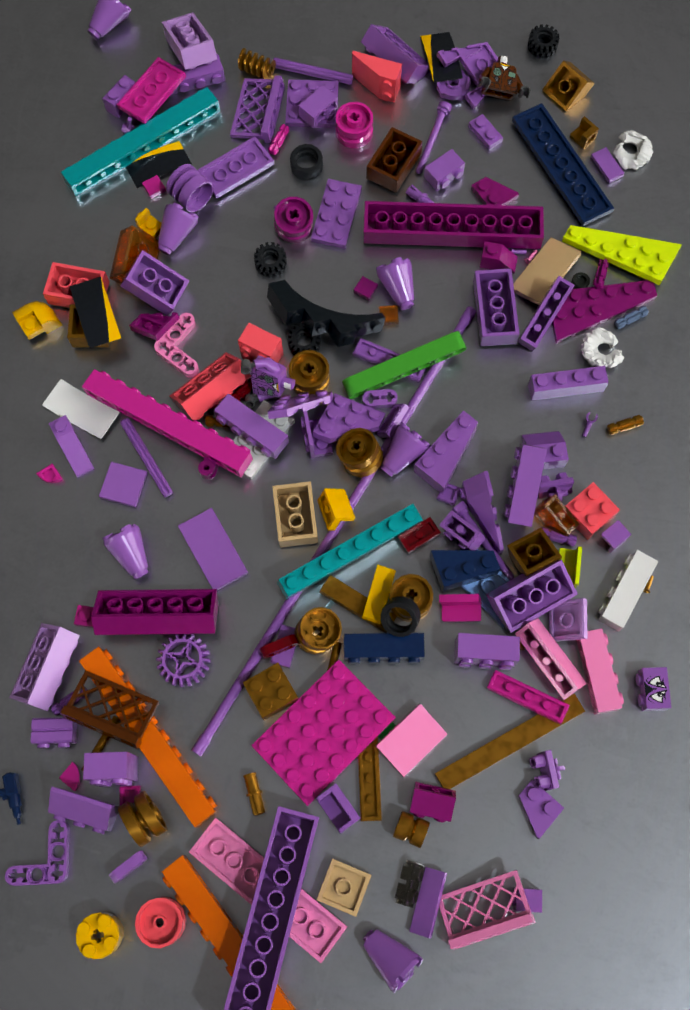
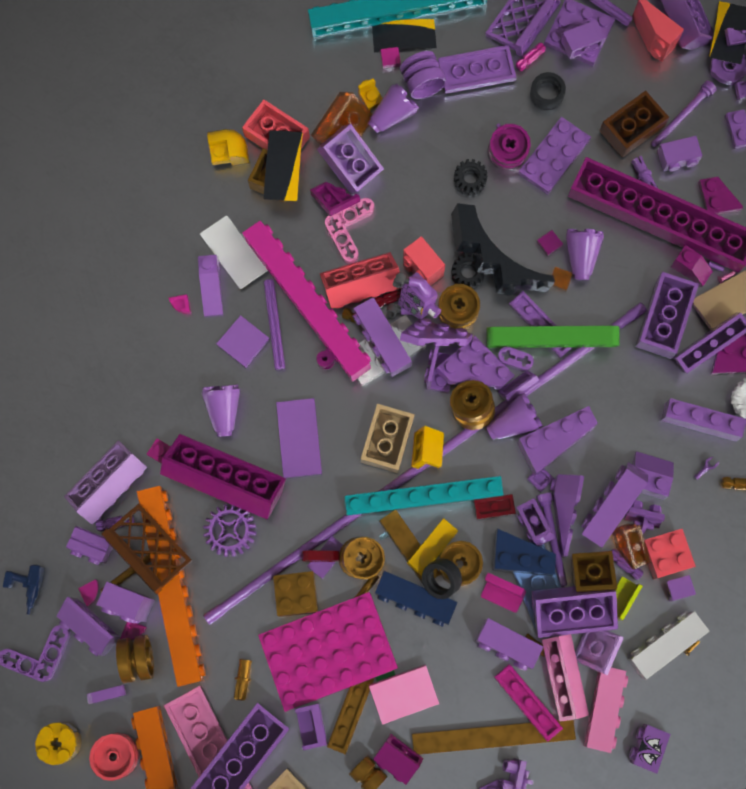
camera: 25 degrees right, 5 degrees up
dark pink wheel [336,102,373,149] -> none

